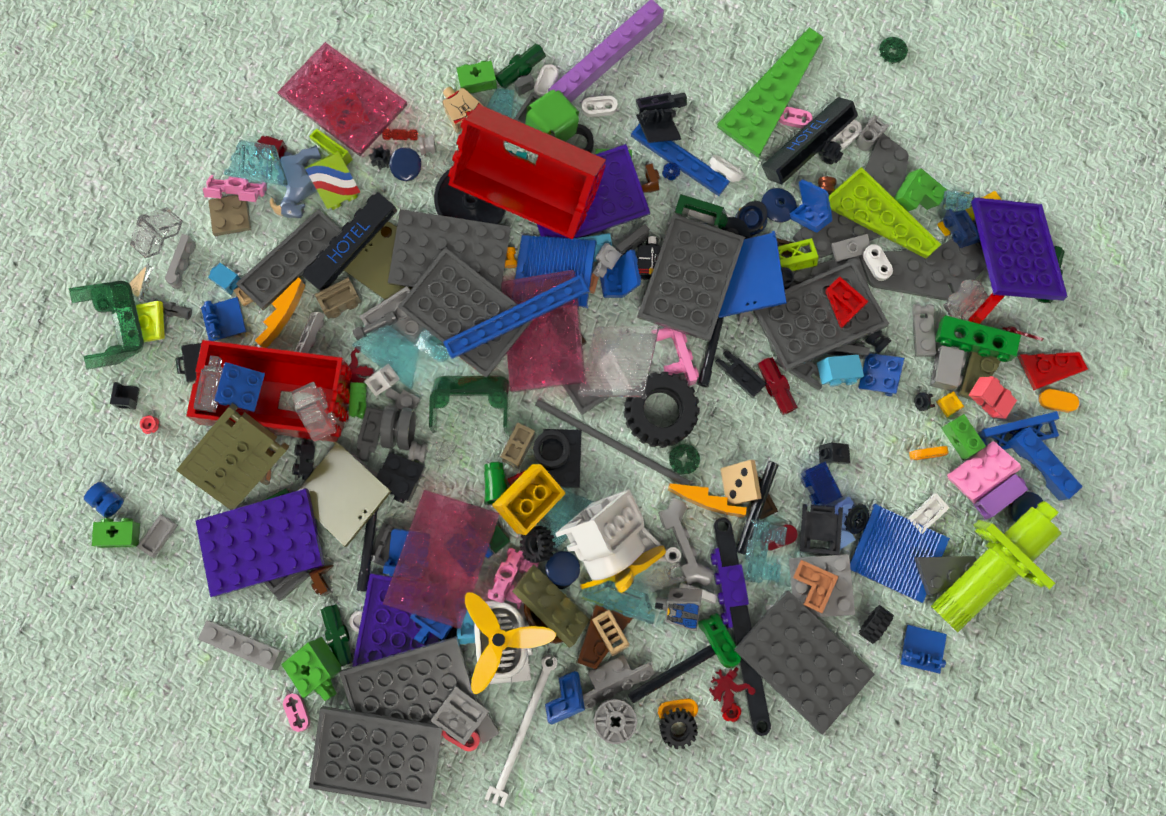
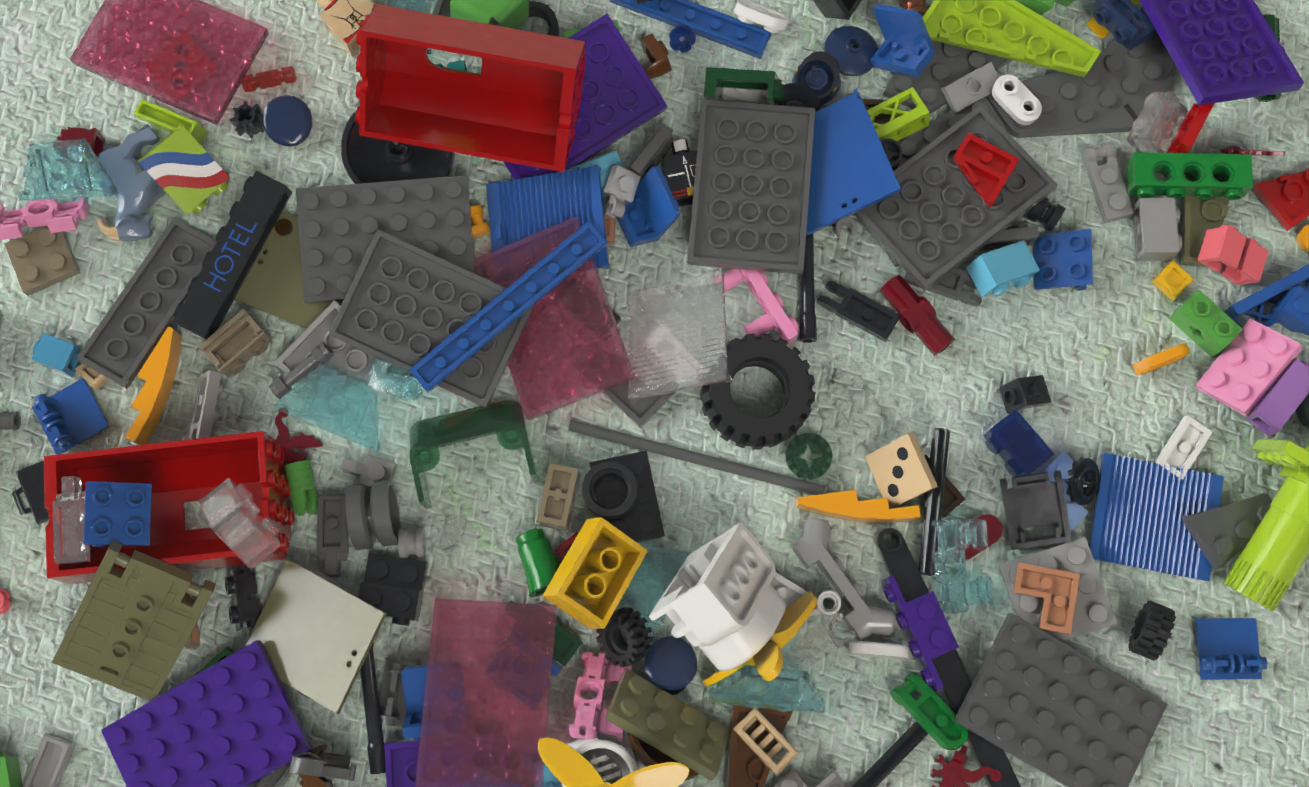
camera: 10 degrees left, 0 degrees up
white brick [364,363,400,396] -> none
light grey wheel [419,135,436,155] -> none
torso [655,588,703,631] -> none
black plate [915,392,935,411] -> none
none -> dark grey piece [289,752,357,781]

